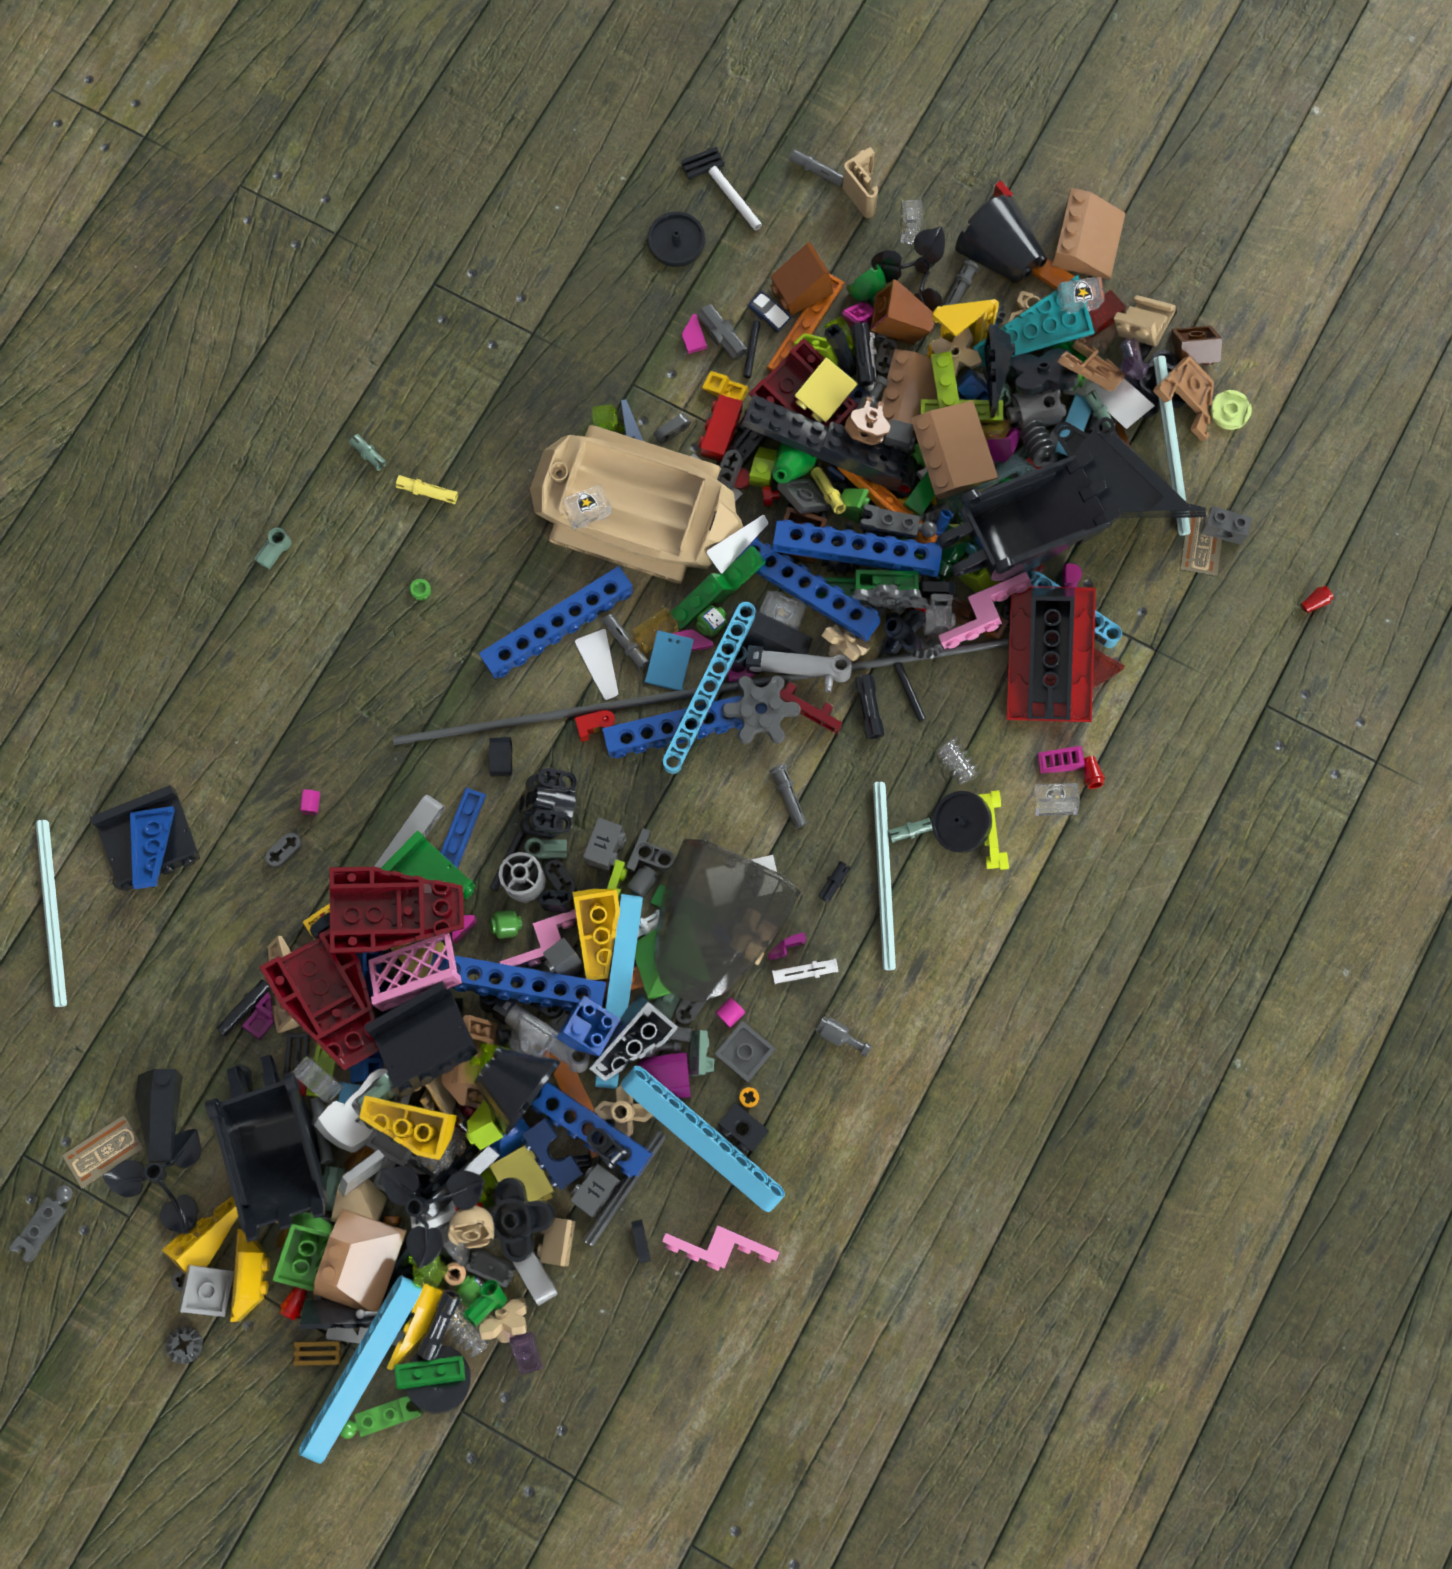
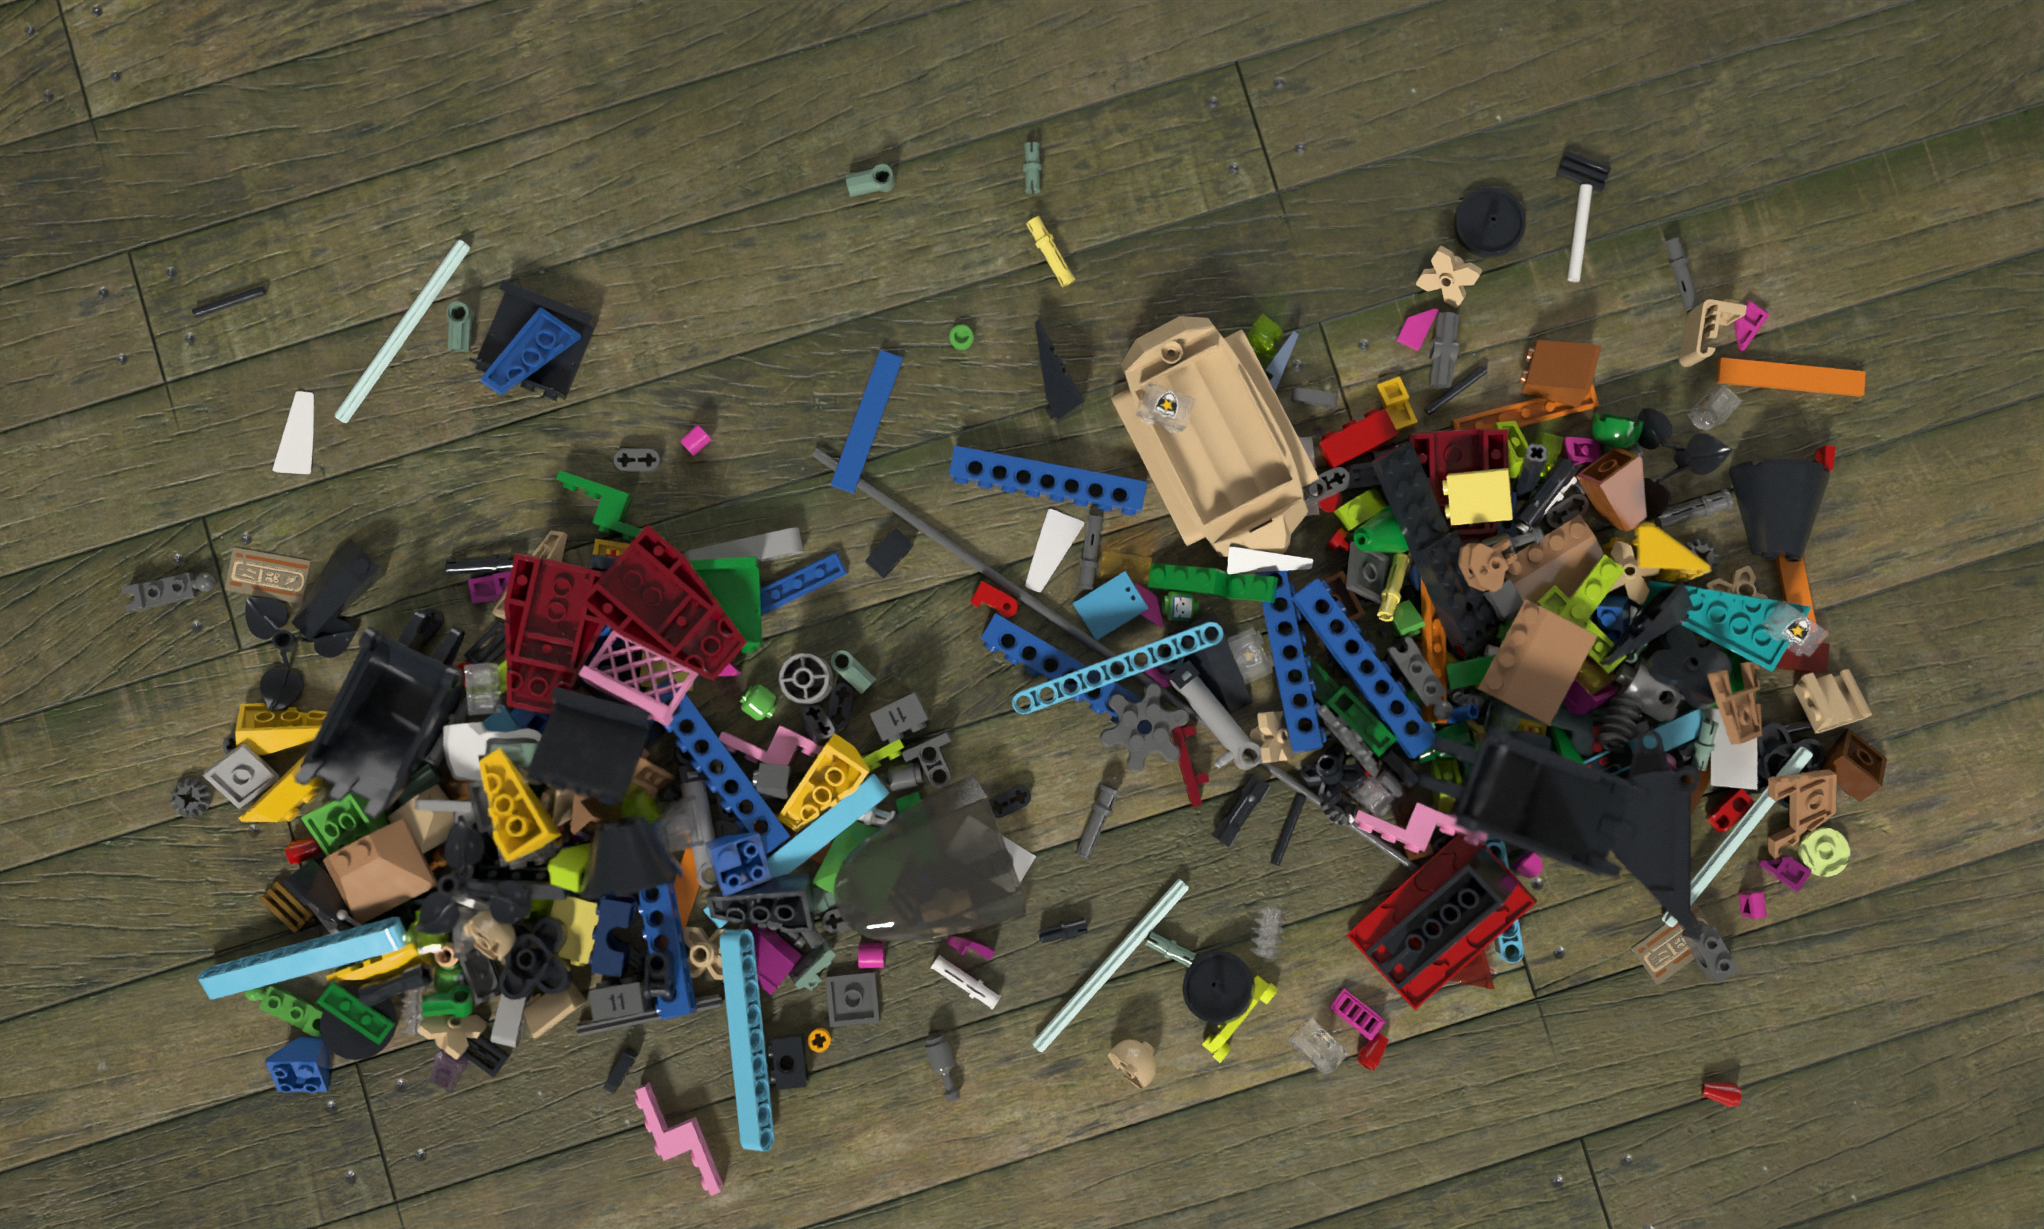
camera: 40 degrees right, 10 degrees up
black bar [489,831,525,891] -> none
black piece [519,768,577,839] -> none
slope [747,291,792,333] -> none
medium nougat slope [1052,188,1125,280] -> none
clear purple piece [1121,338,1148,380] -> none
none -> blue slope [265,1037,330,1093]
none -> white sticker [273,391,314,474]
none -> sand green piece [447,301,475,352]
none -> black tile [462,1034,510,1078]
none -> green bracket [556,470,669,543]
none -> blue tile [831,350,903,494]
none -> black beam [987,785,1031,818]
none -> black wedge [1035,320,1084,423]
none -> tan cylinder [1108,1039,1157,1089]
none -> tan plant [1416,246,1482,308]
none -> red leg [1705,787,1755,833]
none -> orange tile [1716,358,1866,397]
none -> dark pink tile [1733,301,1770,352]
none -> dark pink brick [1738,891,1767,919]
none -> magenta slope [1758,857,1812,892]

